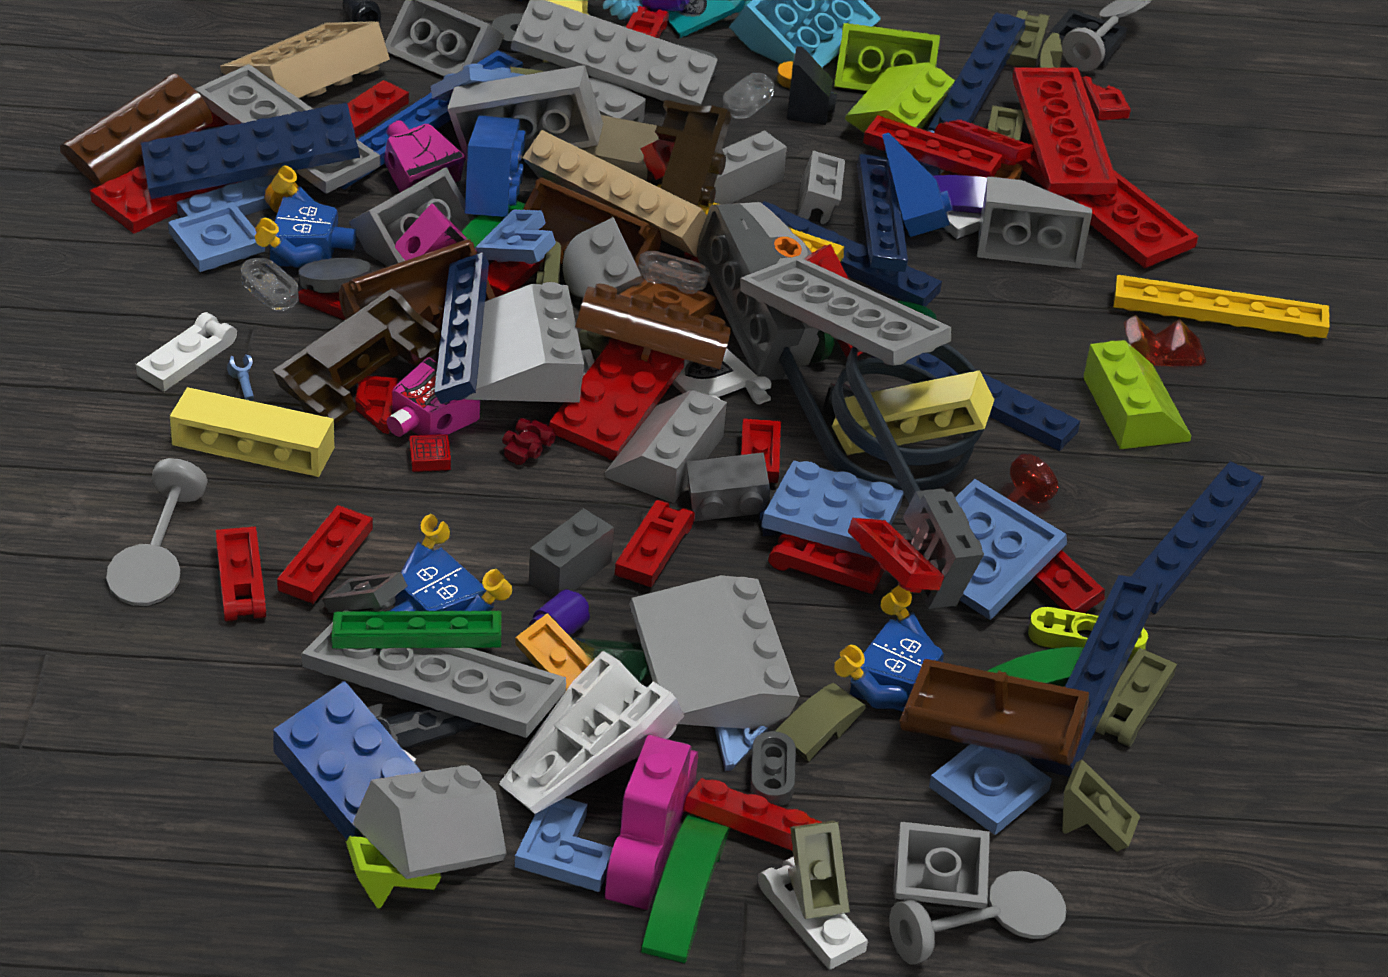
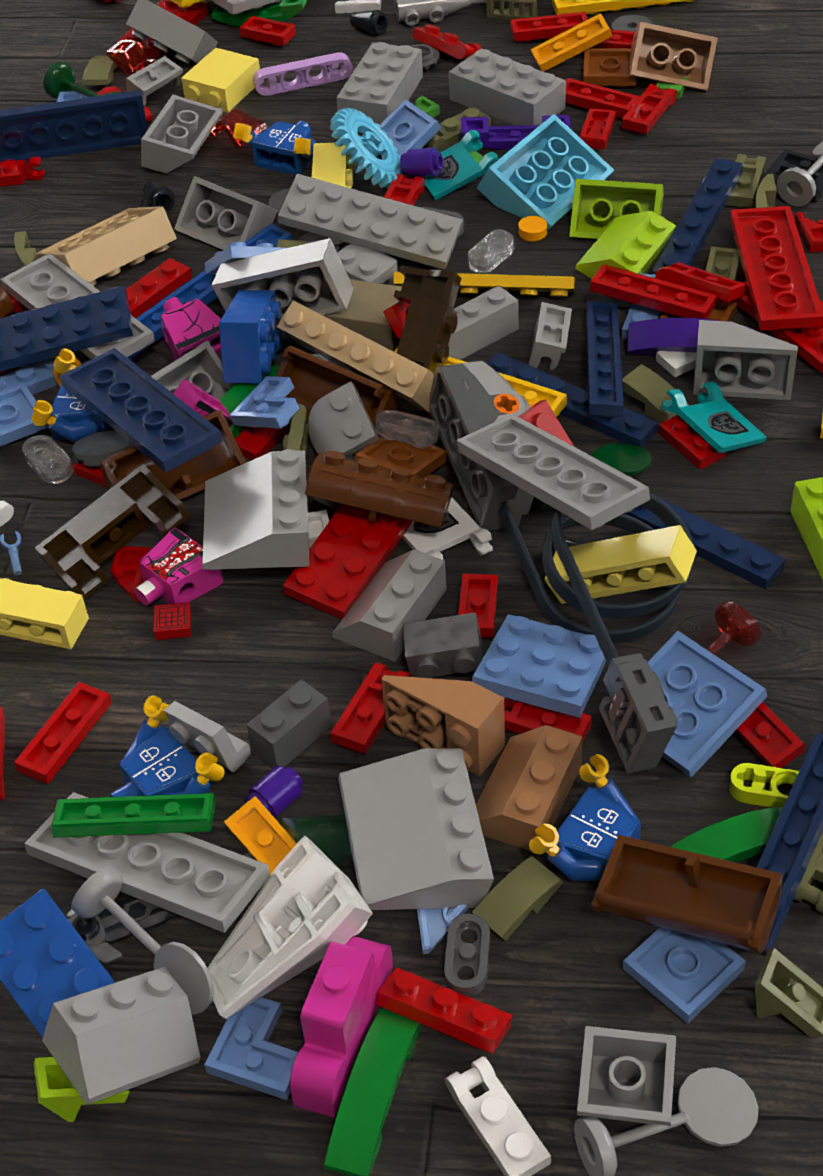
camera: 10 degrees right, 5 degrees up
dark grey plate [322,572,408,613] -> none
dark blue plate [434,252,489,404] -> none
dark red piece [502,418,556,465] -> none
black slope [787,46,837,125] -> none
olive slope [788,820,850,919] -> none
red plate [848,518,944,593] -> none
blue slope [882,132,953,237] -> none
none -> olive slope [14,231,38,268]
none -> dark blue plate [60,348,223,472]
none -> light grey piece [71,866,214,1015]
none -> light grey slope [164,701,251,772]
none -> medium nougat slope [381,675,505,777]
none -> yellow plate [393,271,575,297]
none -> medium nougat slope [476,725,583,855]
none -> olive slope [622,364,690,423]
none -> red plate [658,415,726,470]
none -> teal flag [661,382,767,453]

